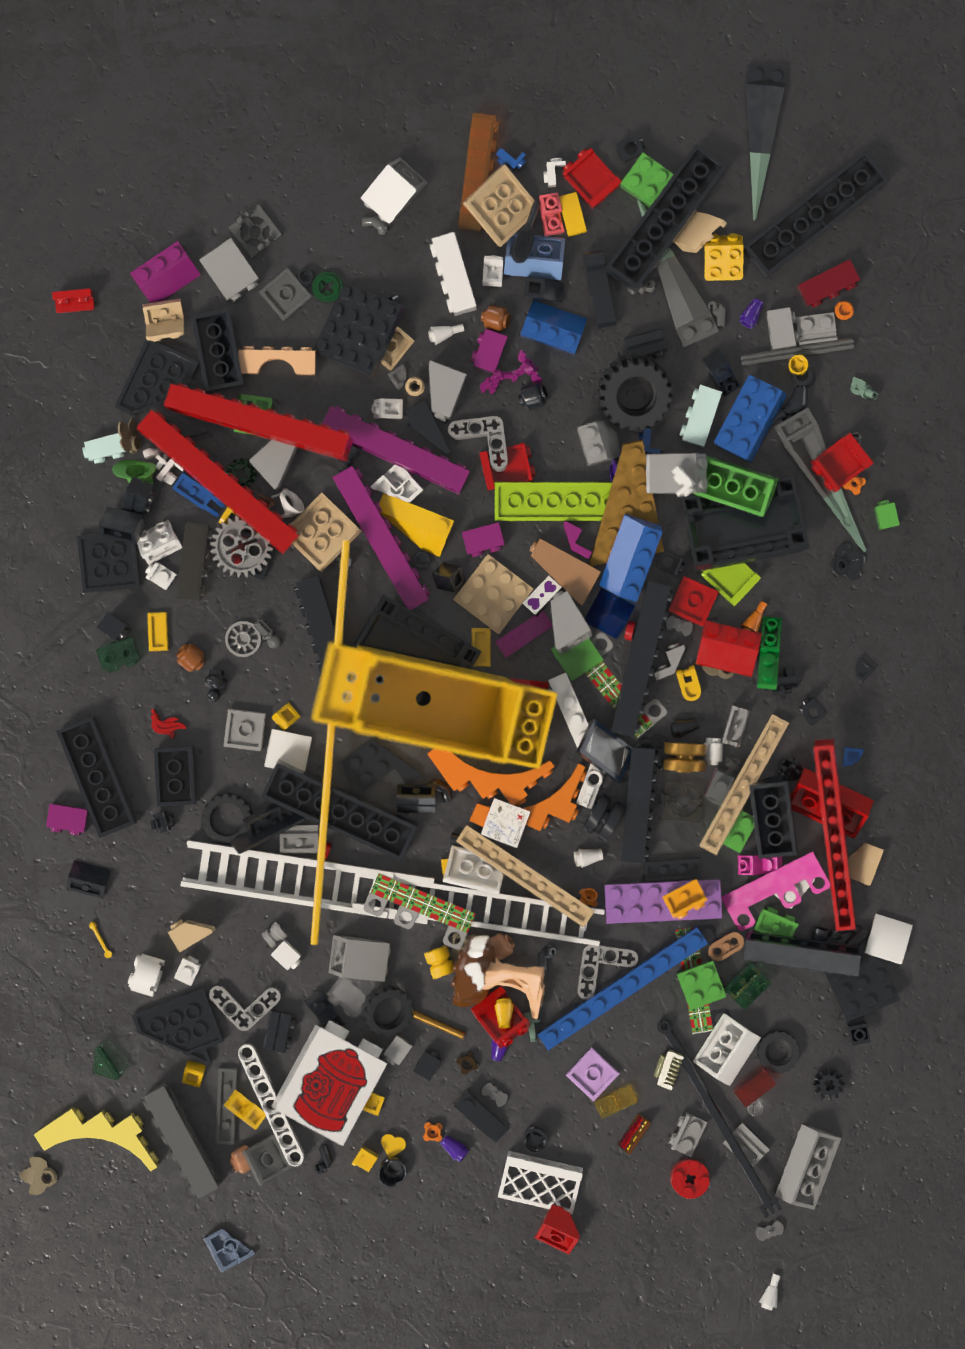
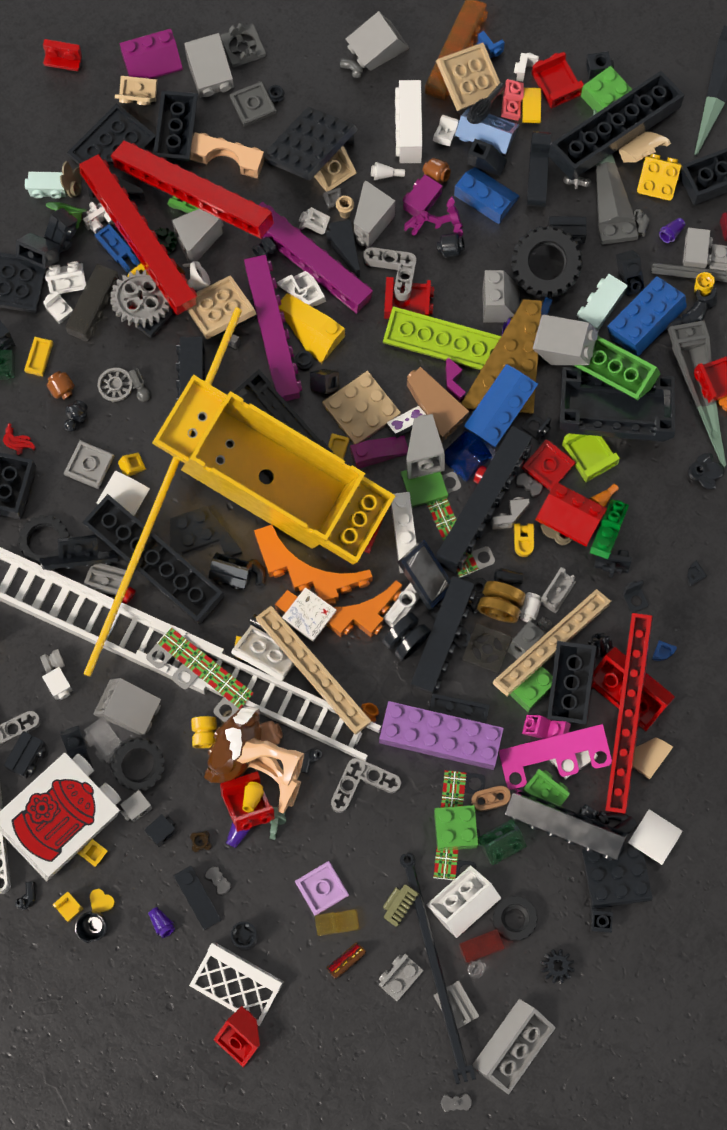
camera: 15 degrees right, 15 degrees down
white tile [143,447,164,459] -> none
dark green gear [312,272,343,302] -> none
pearl gold bar [412,1010,466,1040] -> none
orange plate [423,1122,443,1142] -> none
magenta brick [462,522,505,558] -> none
blue brick [537,926,708,1050] -> none
white cone [574,849,603,868] -> none
light orange bracket [662,879,707,919] -> none
red brick [670,1158,710,1199] -> none
white bracket [672,466,696,497] -> none

